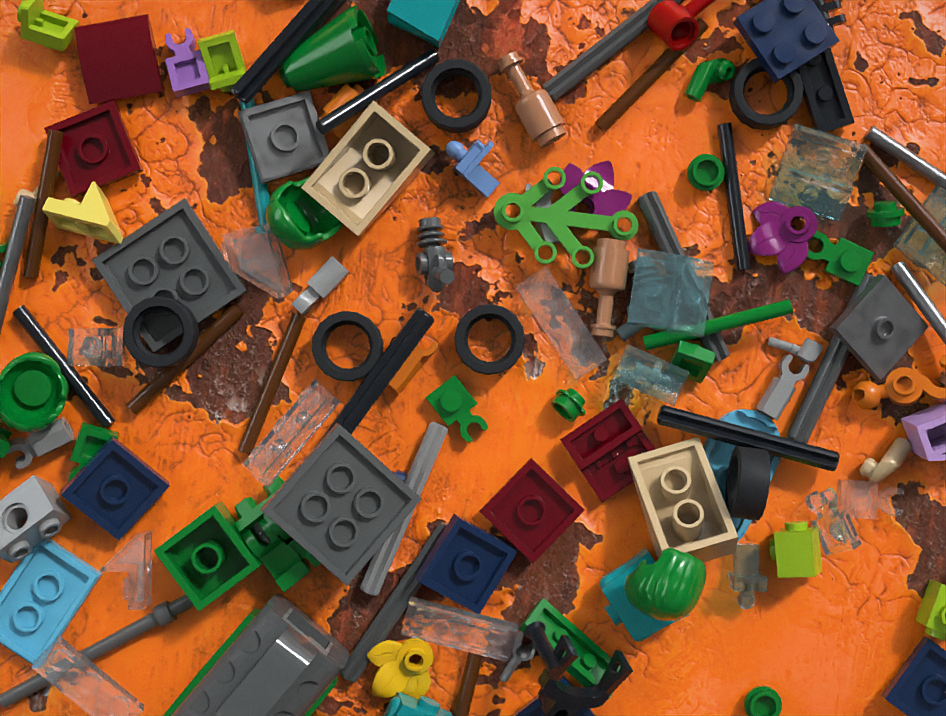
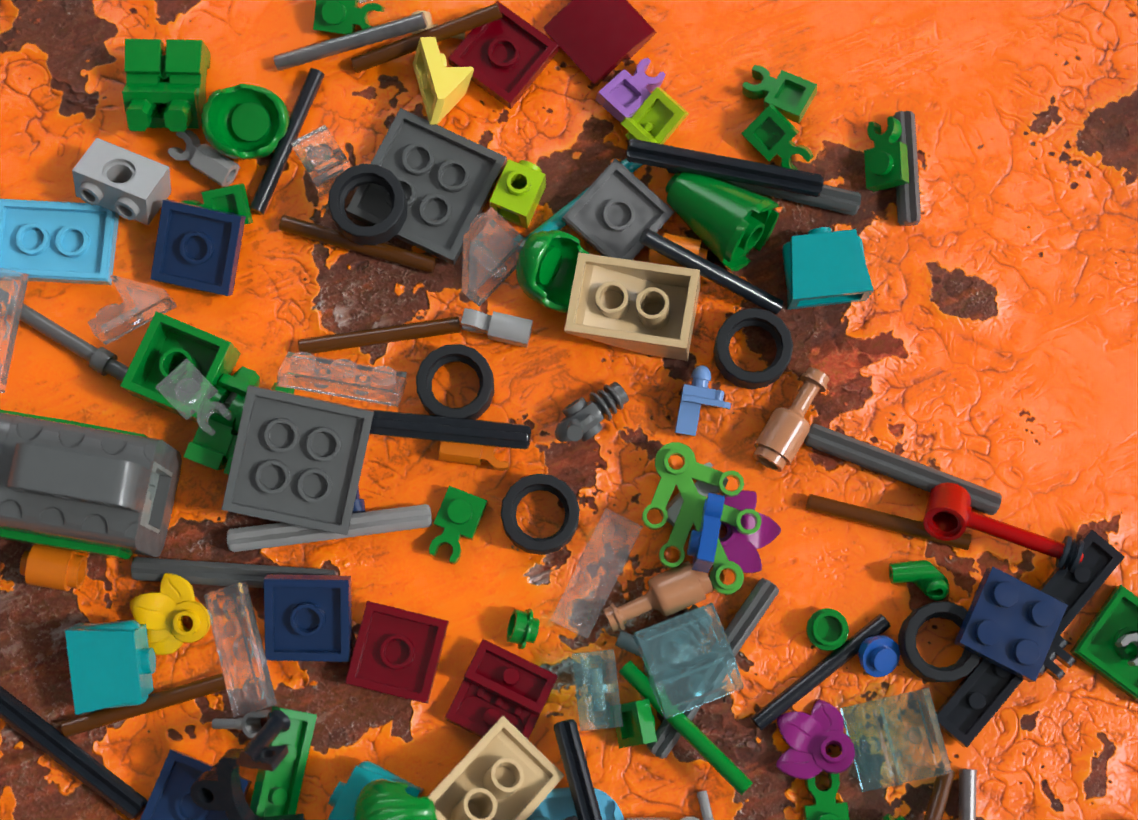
camera: 60 degrees right, 10 degrees down
none -> clear plate [155,359,232,436]
none -> lime brick [489,159,546,228]
none -> blue plate [687,493,725,573]
none -> blue plate [858,635,900,677]

